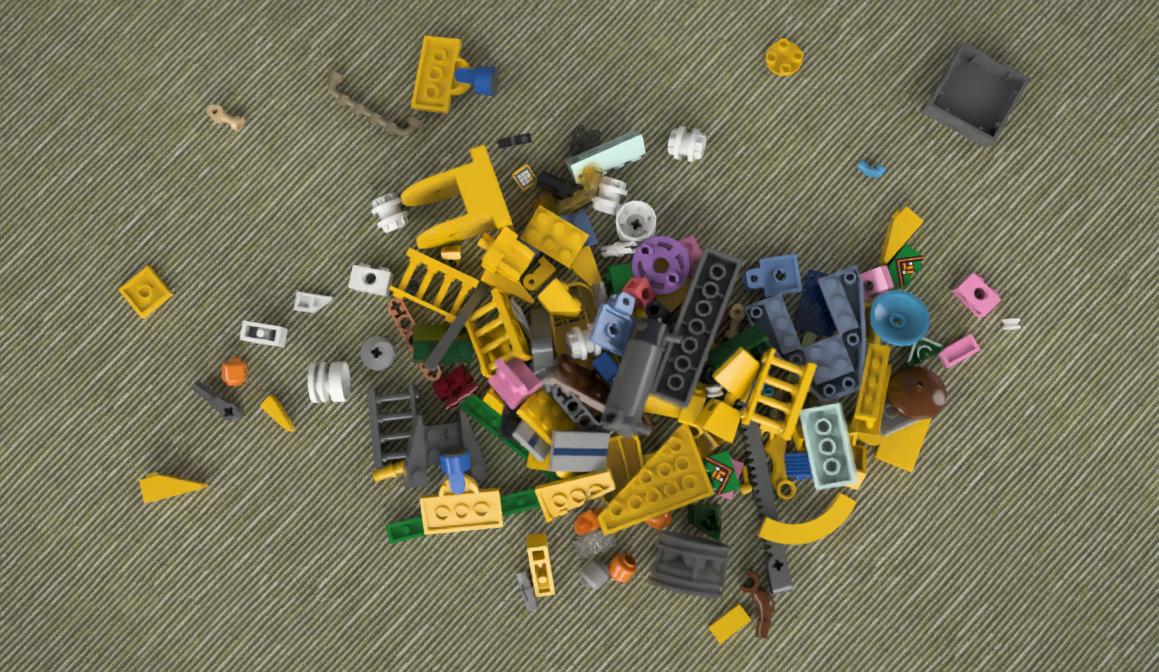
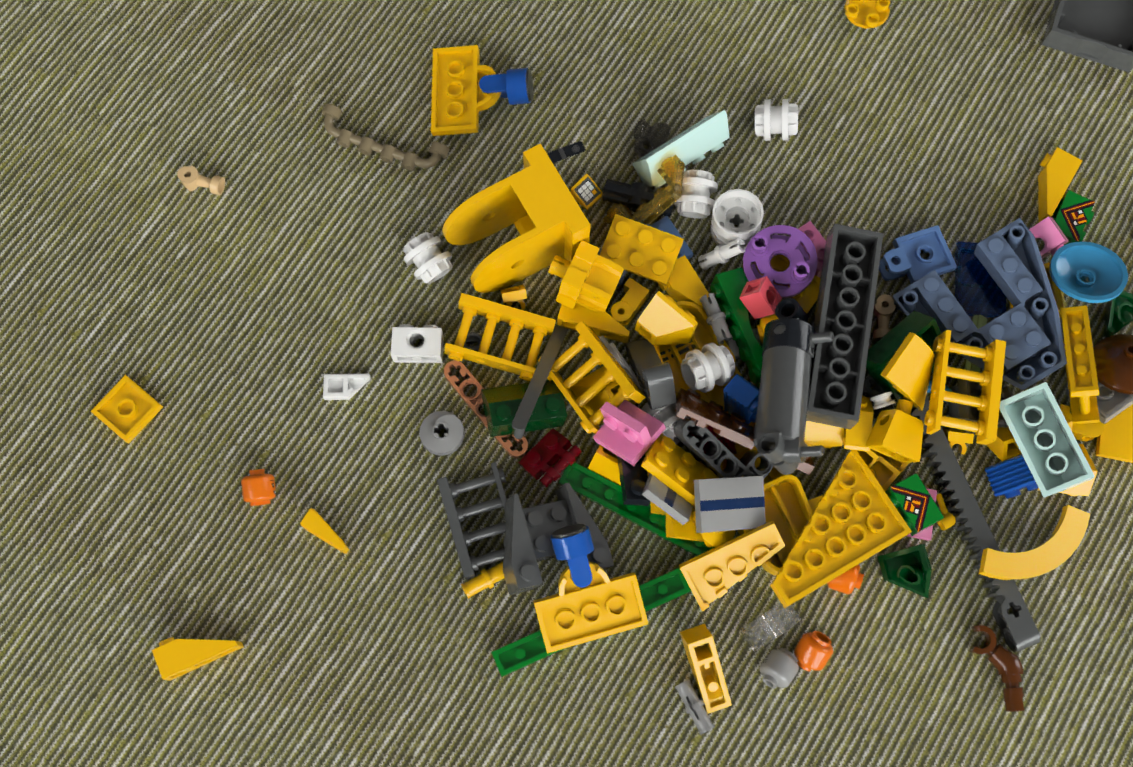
camera: 15 degrees left, 10 degrees down
dark grey connector [191,380,243,421] -> none
white brick [240,321,288,348] -> none
white wheel [308,361,351,403] -> none
orange hips [574,507,603,535] -> none
medium blue plate [588,292,635,356] -> none
dark grey wheel [647,530,732,599] -> none
yellow tile [708,603,751,644] -> none
yellow piece [764,433,796,499] -> none
dark azure arm [856,159,886,178] -> none

